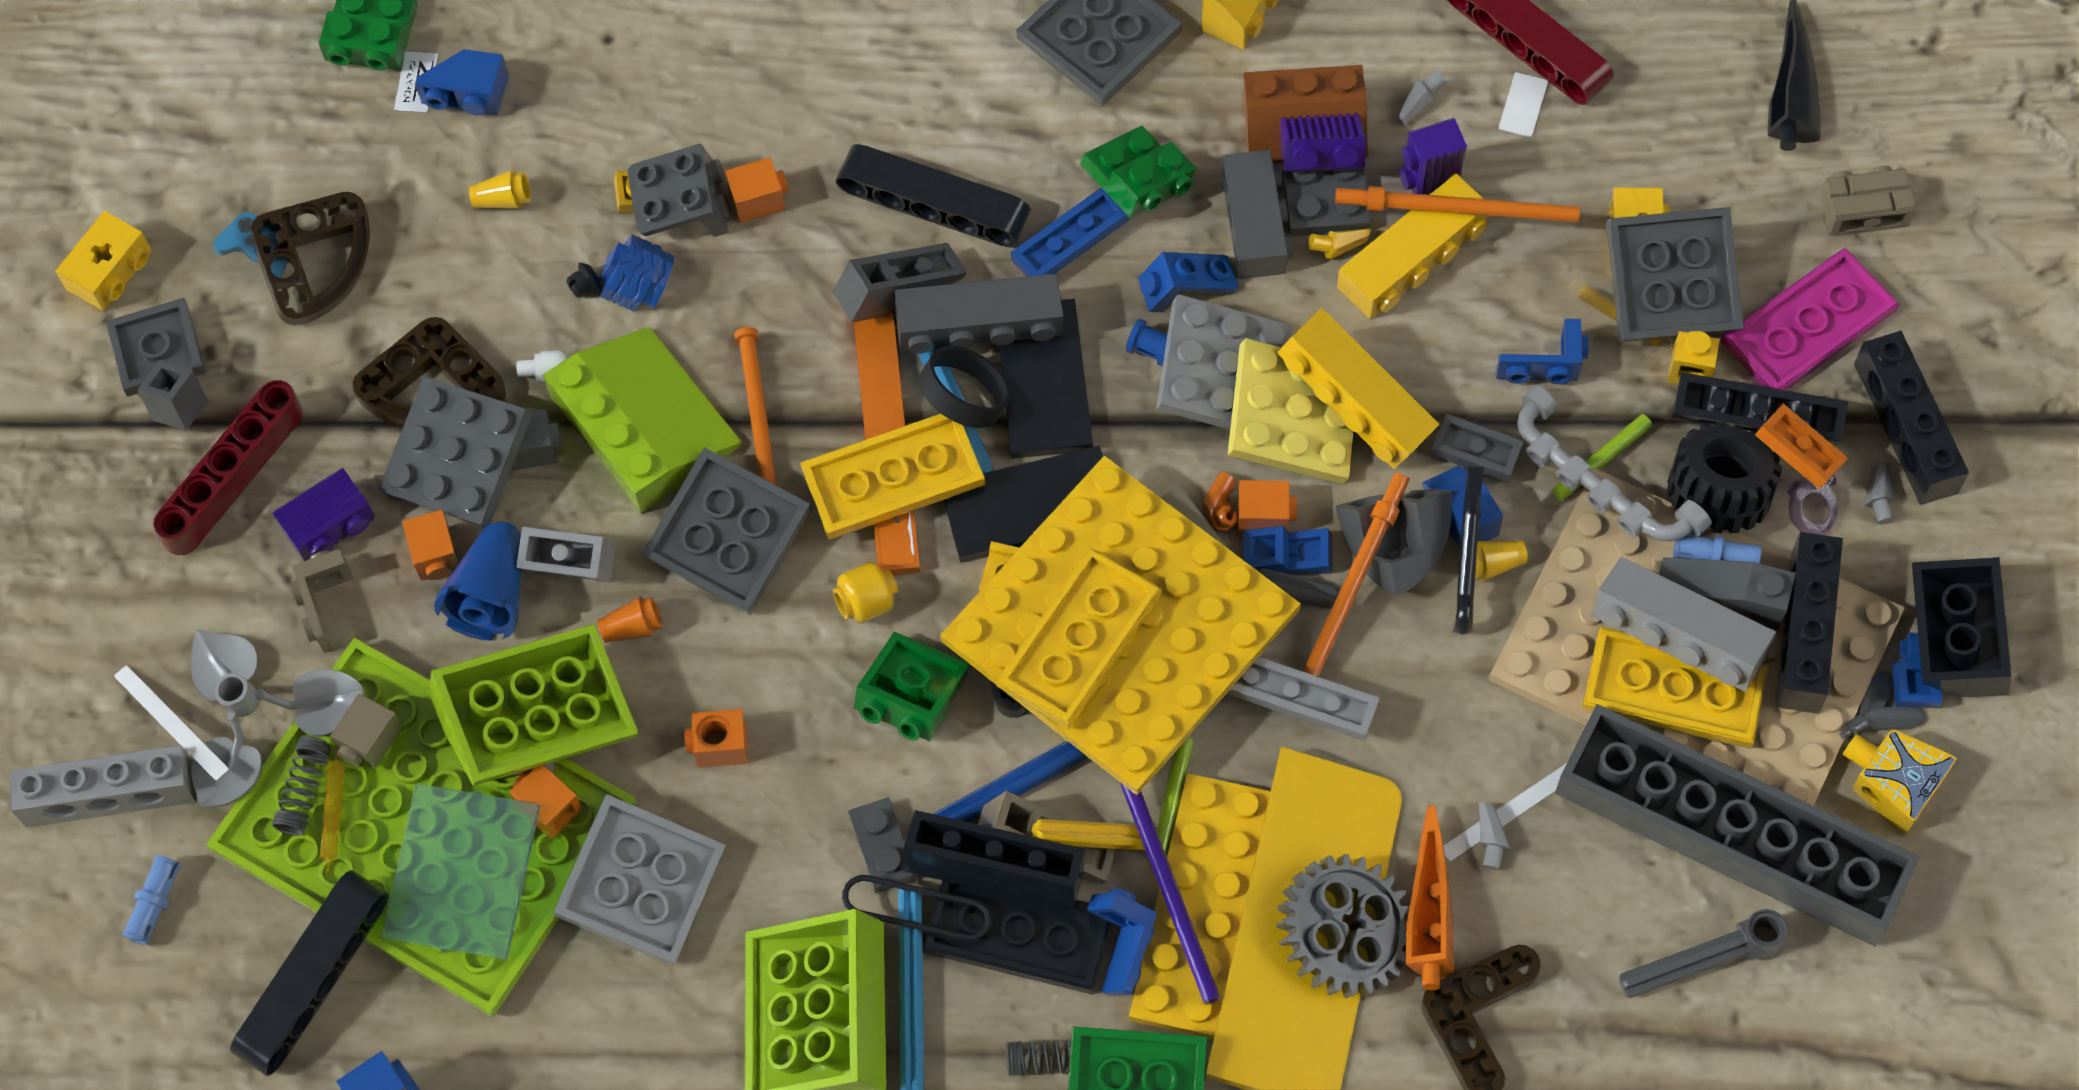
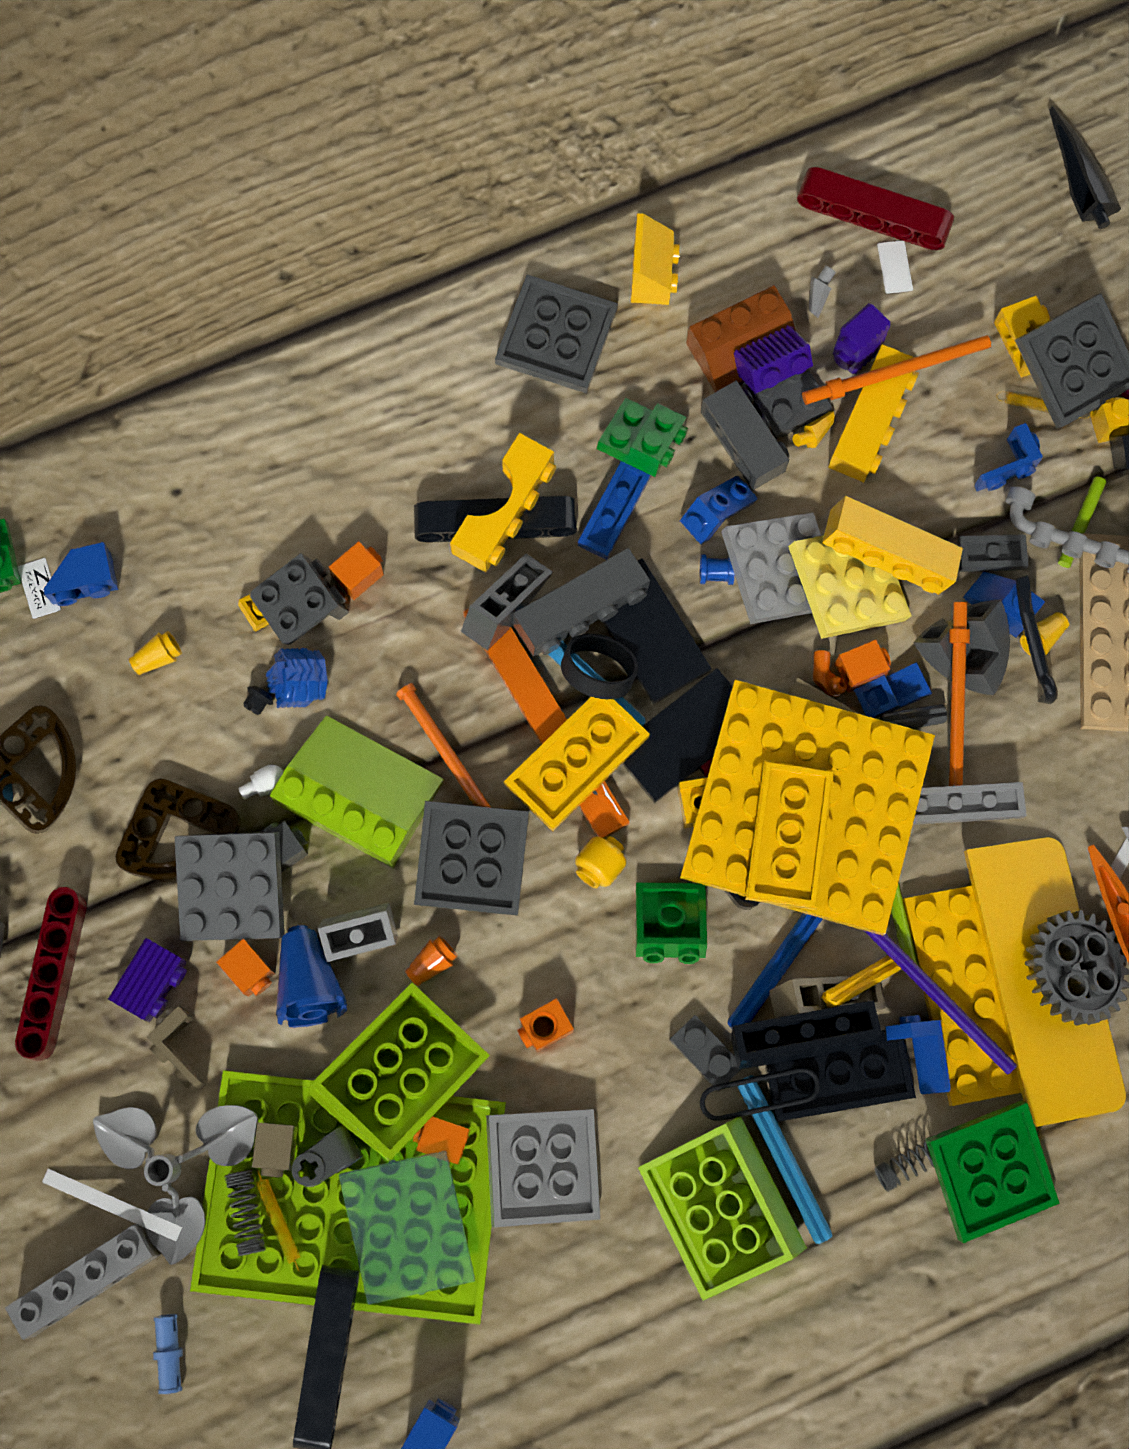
camera: 30 degrees left, 10 degrees up
none -> dark grey piece [292,1125,364,1187]
none -> yellow arch [450,433,556,573]

